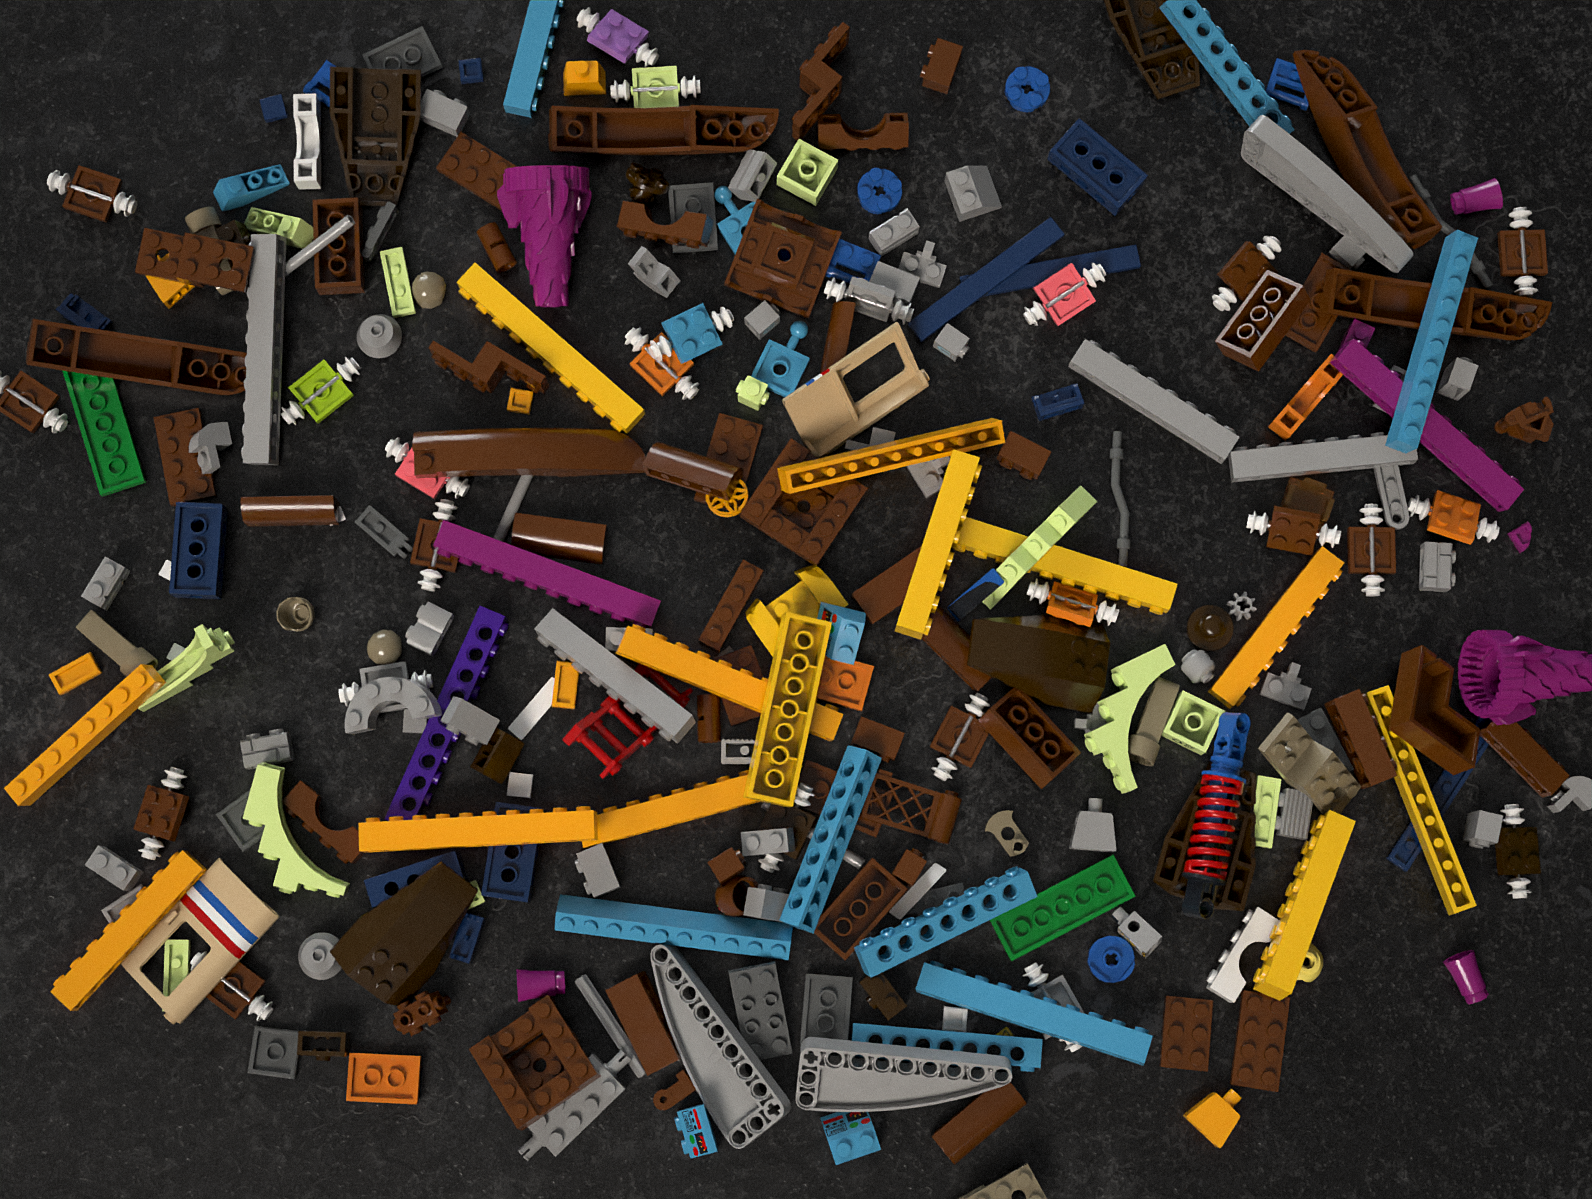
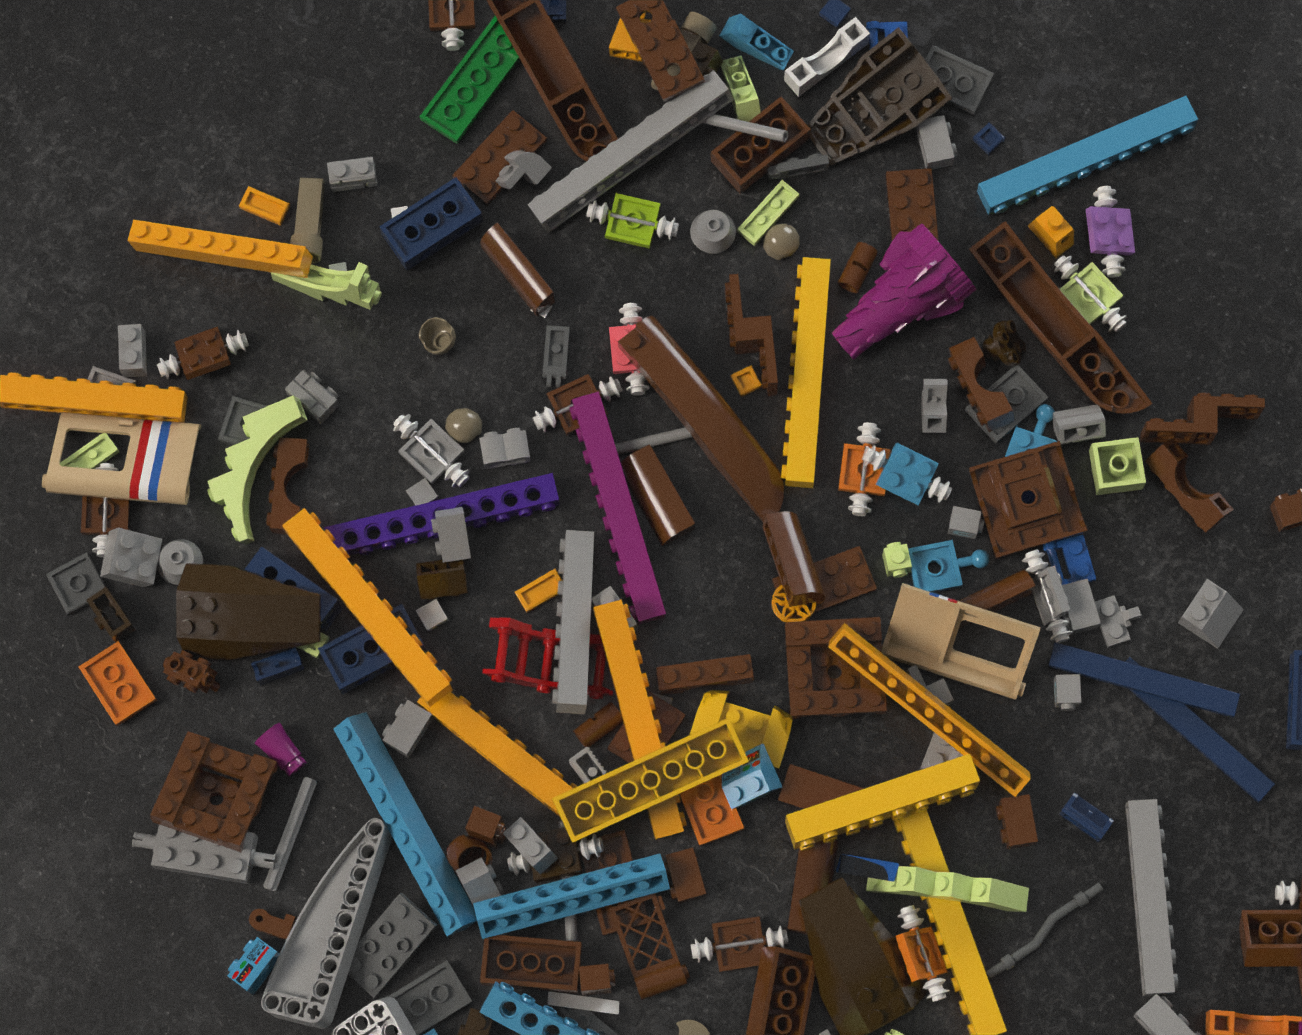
camera: 60 degrees right, 5 degrees down
light grey brick [345,677,443,734] -> none
white sticker [508,677,555,740] -> none
reddish brown brick [605,971,681,1076] -> none
blue plate [857,168,902,214] -> none
light grey brick [868,209,919,257] -> none
coral plate [1023,263,1106,326] -> none
none -> light grey brick [100,528,162,587]

